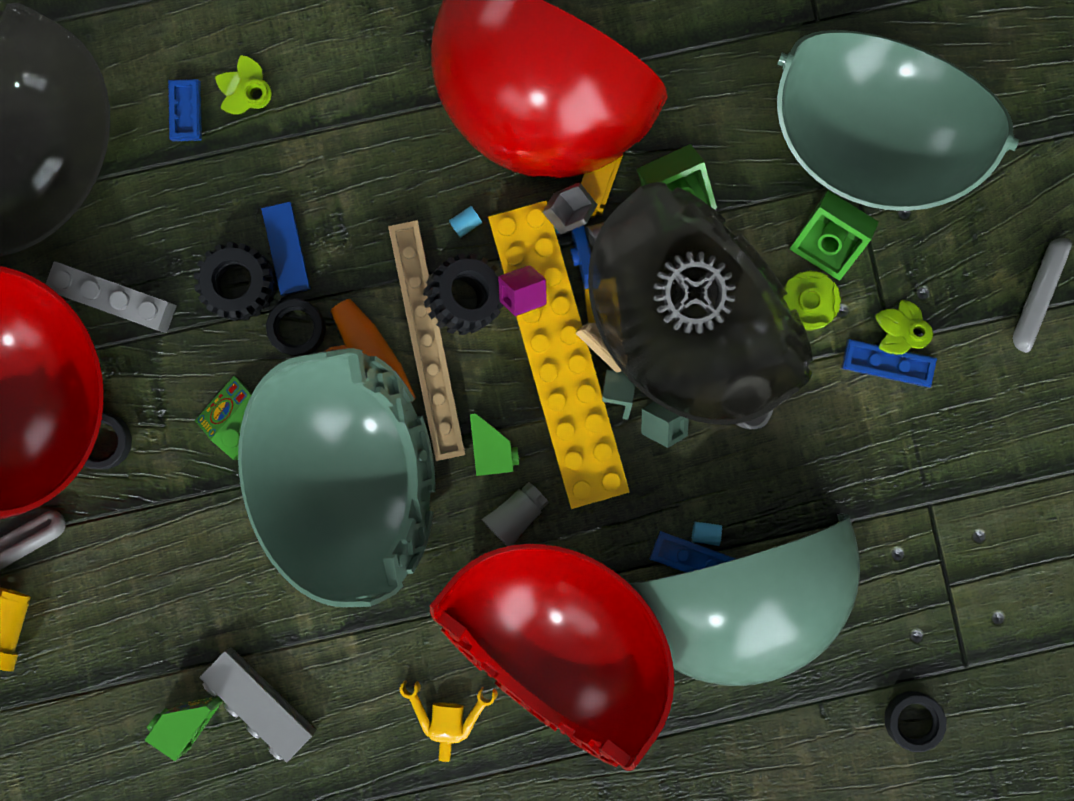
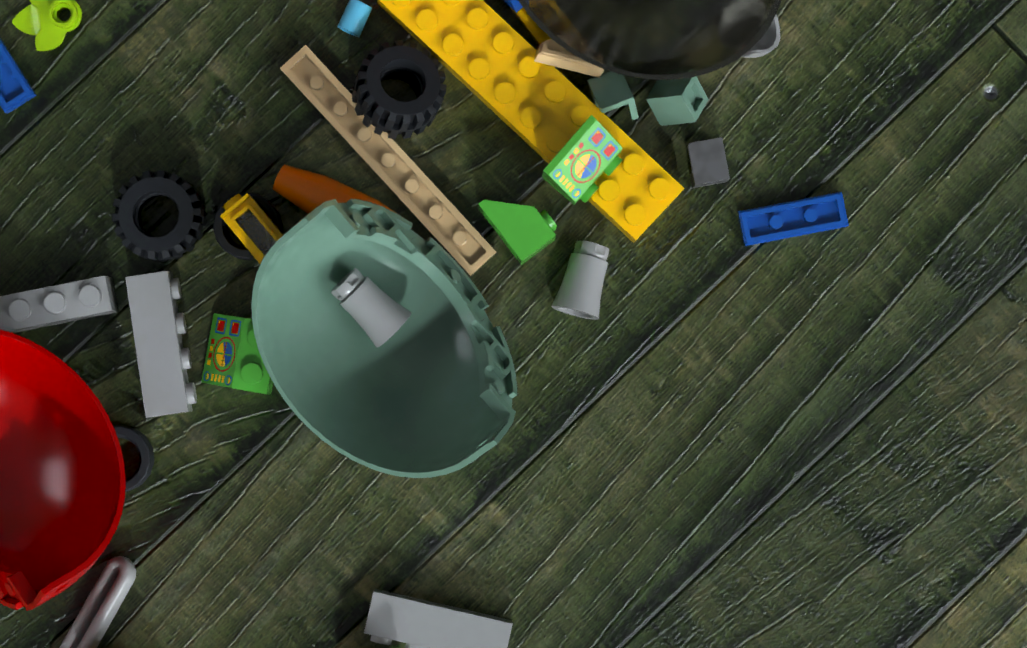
camera: 30 degrees left, 0 degrees up
blue tile [261,202,311,296] -> none
yellow piece [400,680,498,762] -> none
red windscreen [430,544,674,771] -> none
magenta panel [498,266,547,316] -> none
sand green windscreen [629,513,860,686] -> none
medium azure hinge [692,522,722,546] -> none
none -> light grey brick [125,271,197,418]
none -> yellow window [220,193,283,264]
none -> light grey plant [331,268,412,348]
none -> slope [542,115,623,206]
none -> flat silver panel [687,137,730,188]

